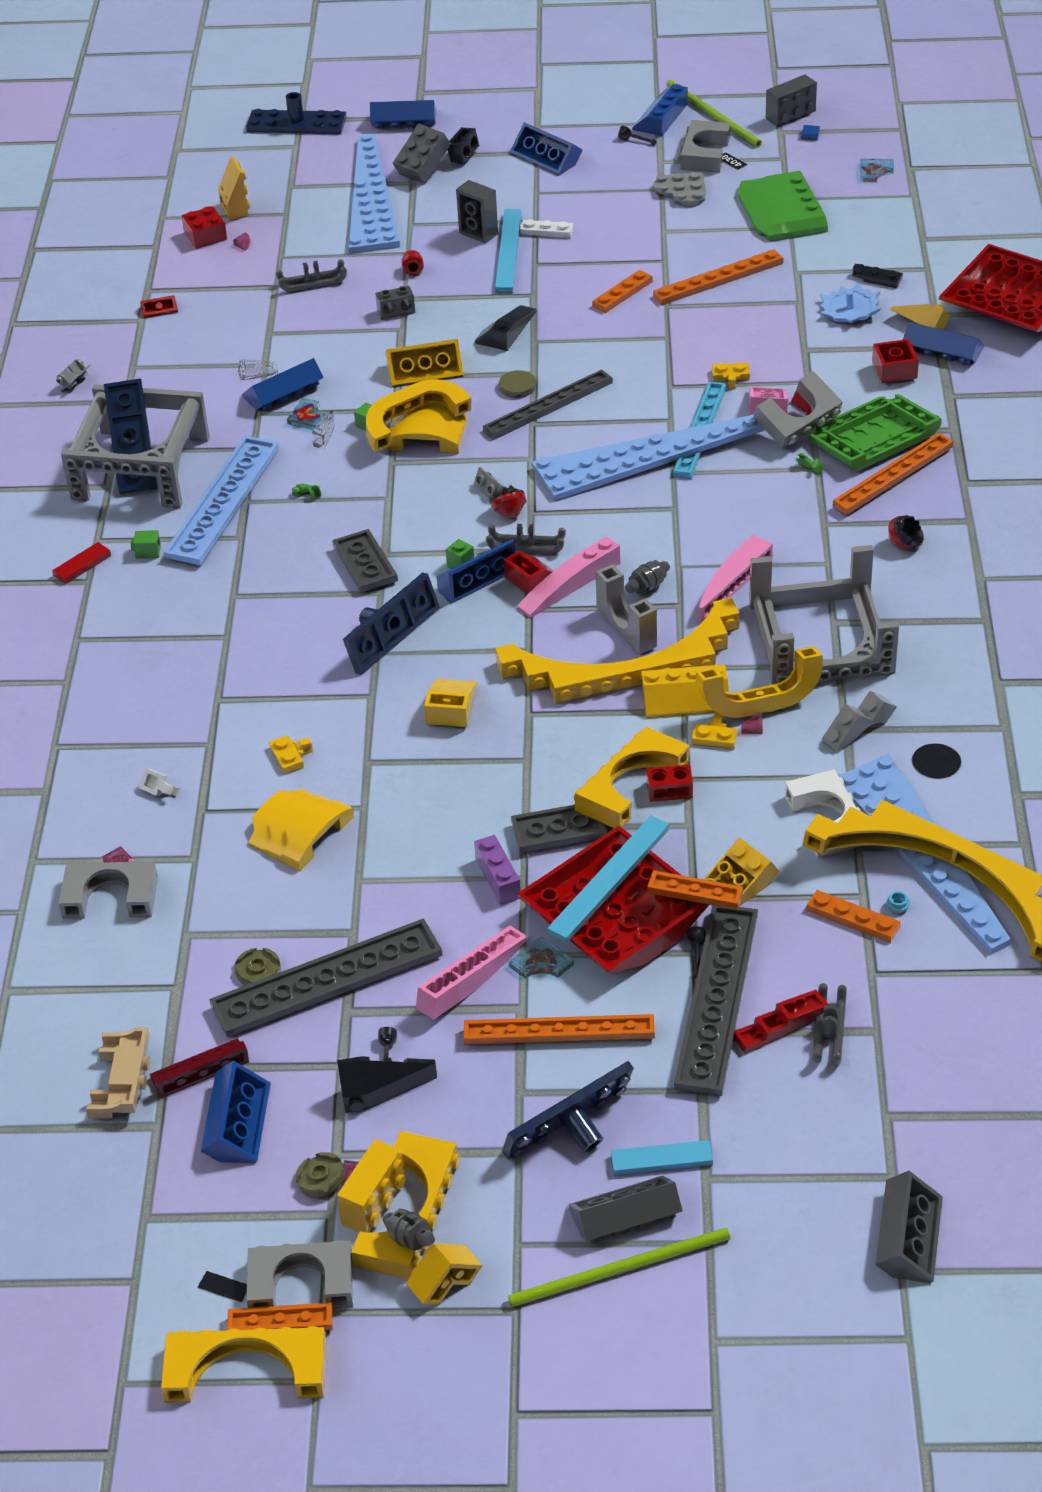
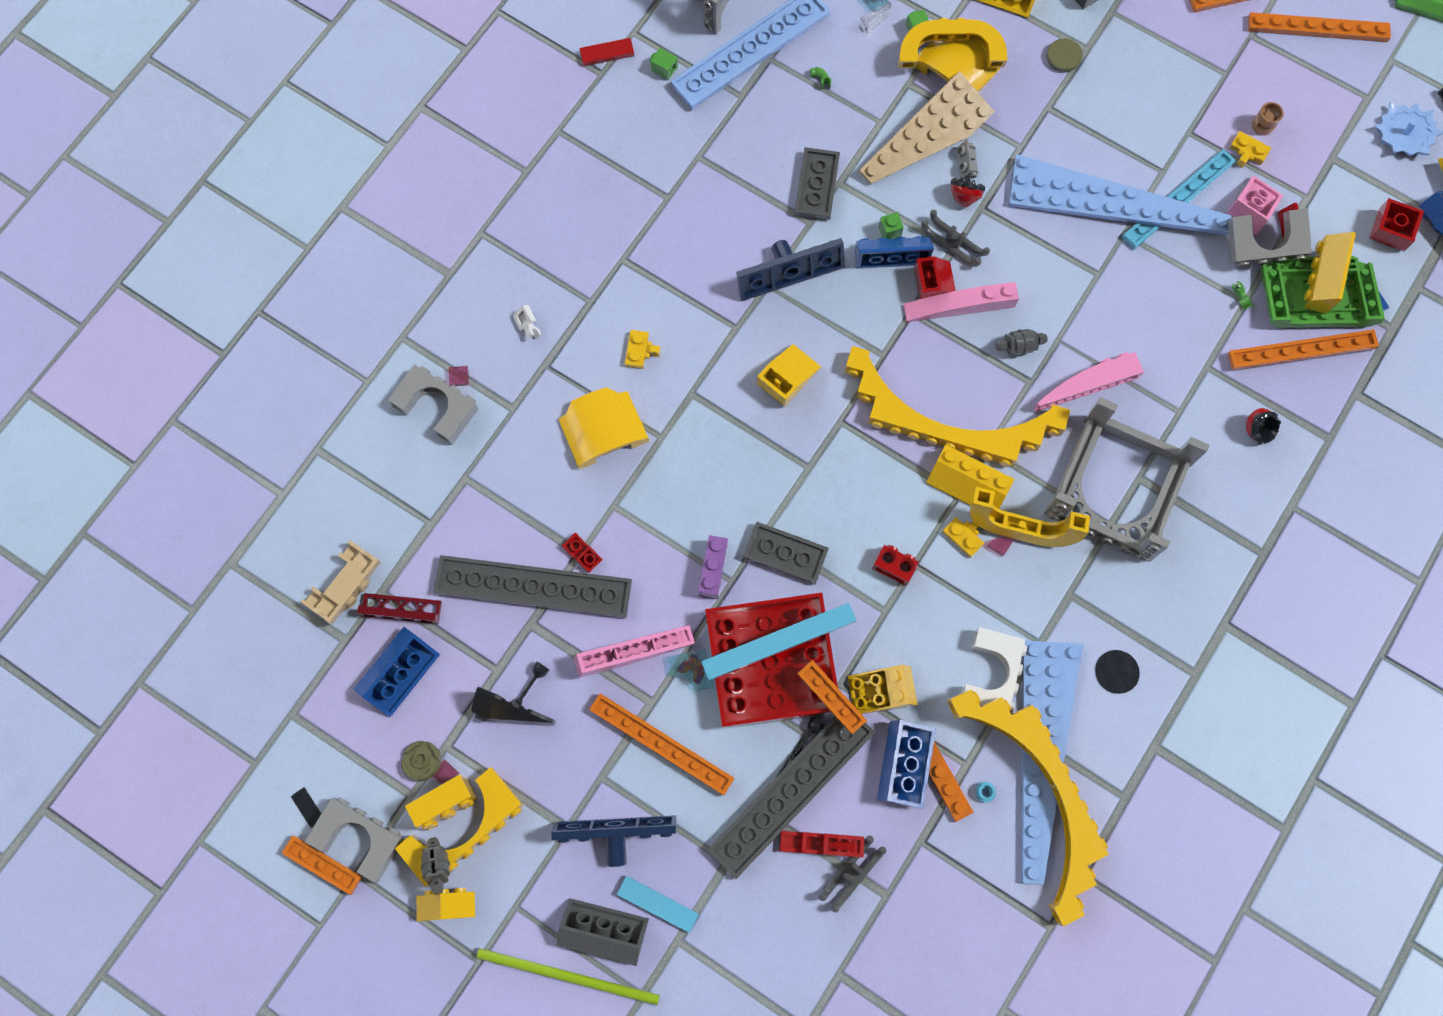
camera: 30 degrees right, 30 degrees up
yellow arch [161,1326,327,1402] -> none
olive tile [235,948,281,985] -> none
dark grey tile [482,369,613,440] -> none
yellow arch [574,726,690,828] -> none
light grey arch [596,564,657,654] -> none
light grey arch [822,691,897,752] -> none
none -> red slope [562,532,603,573]
none -> tan wing [858,71,995,184]
none -> blue slope [877,720,936,809]
none -> medium nougat wheel [1252,102,1284,135]
none -> yellow slope [1304,232,1356,314]

